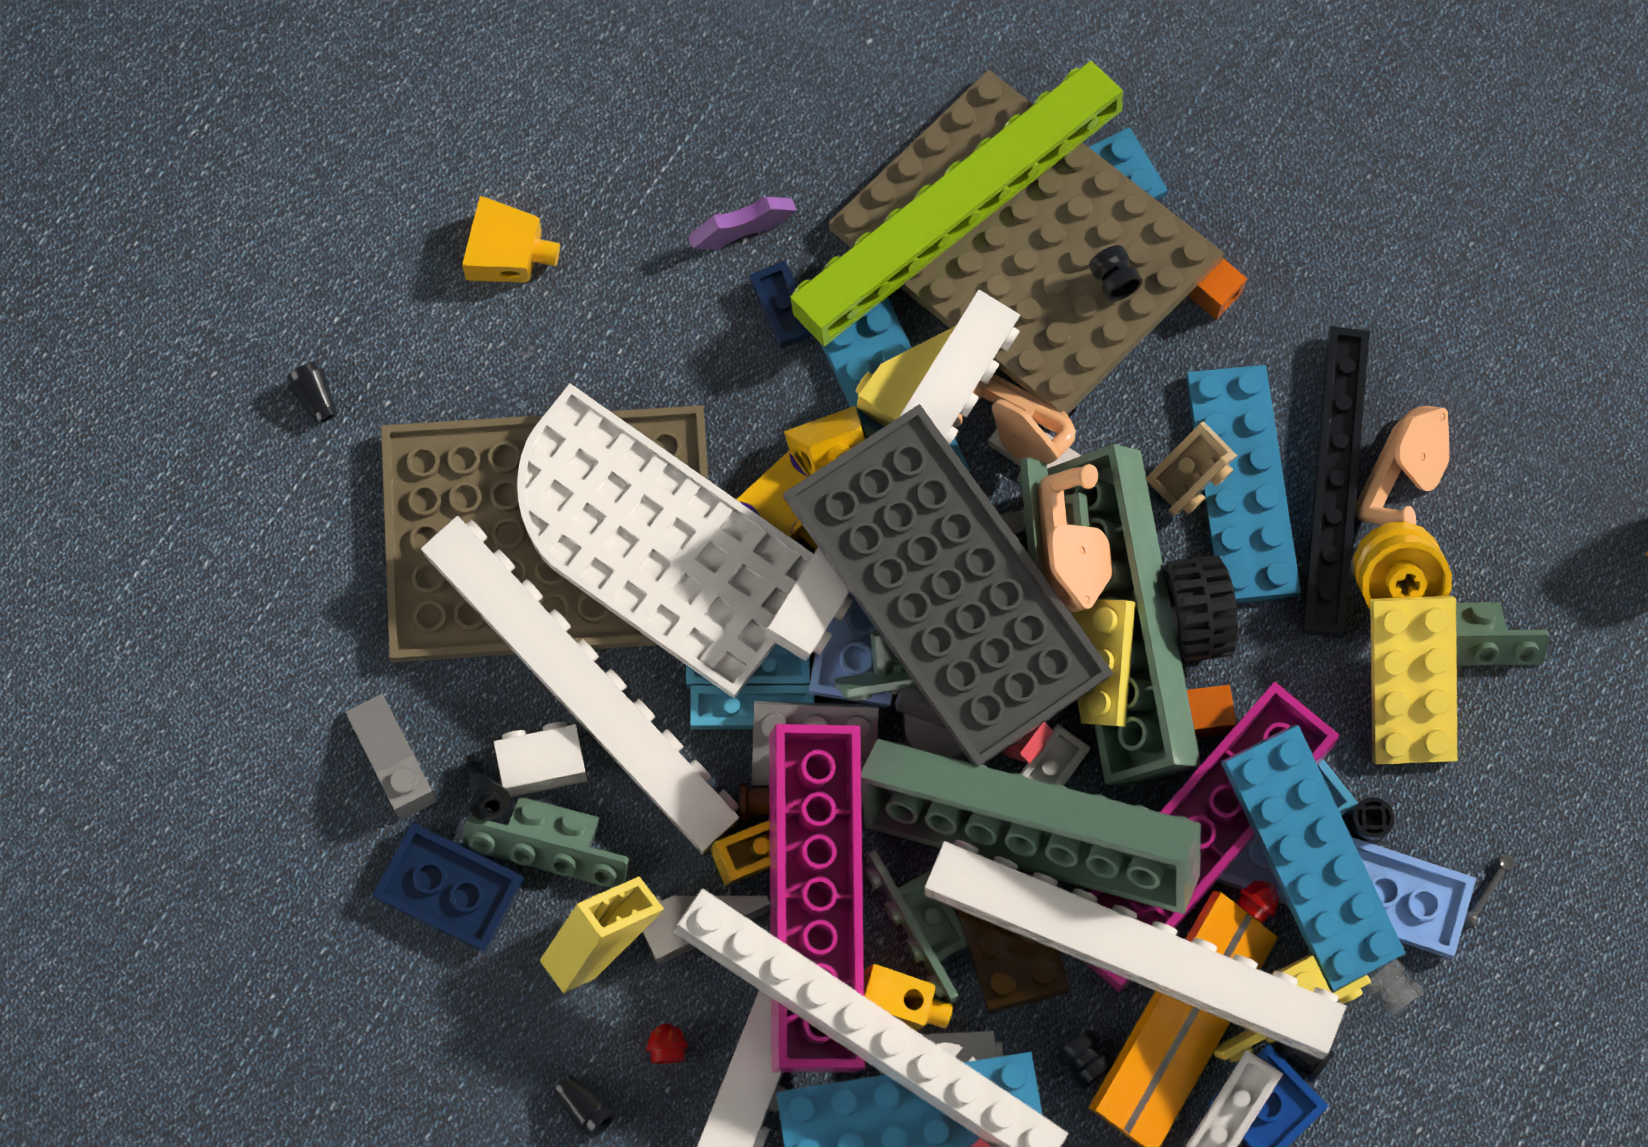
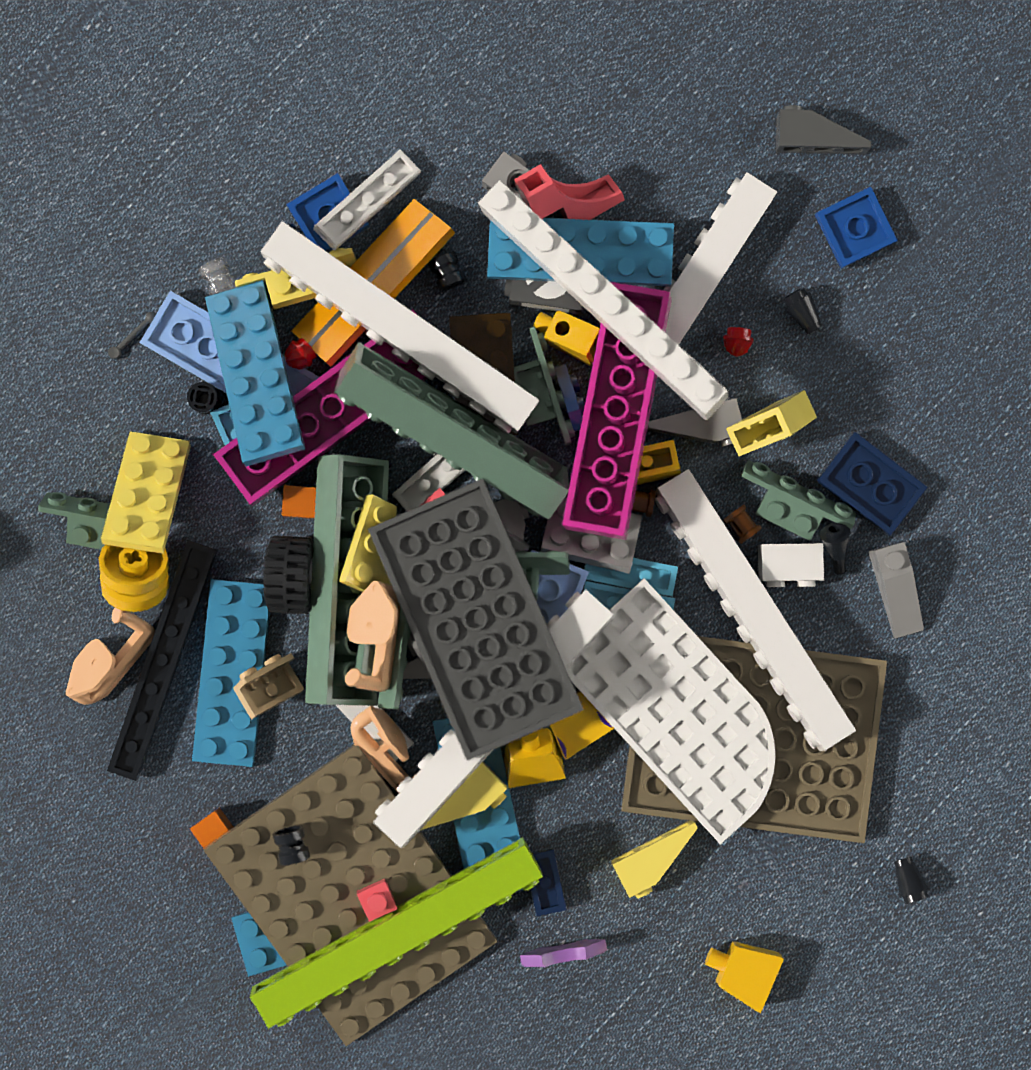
camera: 160 degrees left, 15 degrees up
none -> coral plate [357,878,398,922]
none -> dark blue plate [554,364,585,431]
none -> light yellow slope [611,820,698,898]
none -> reddish brown bush [723,504,762,544]

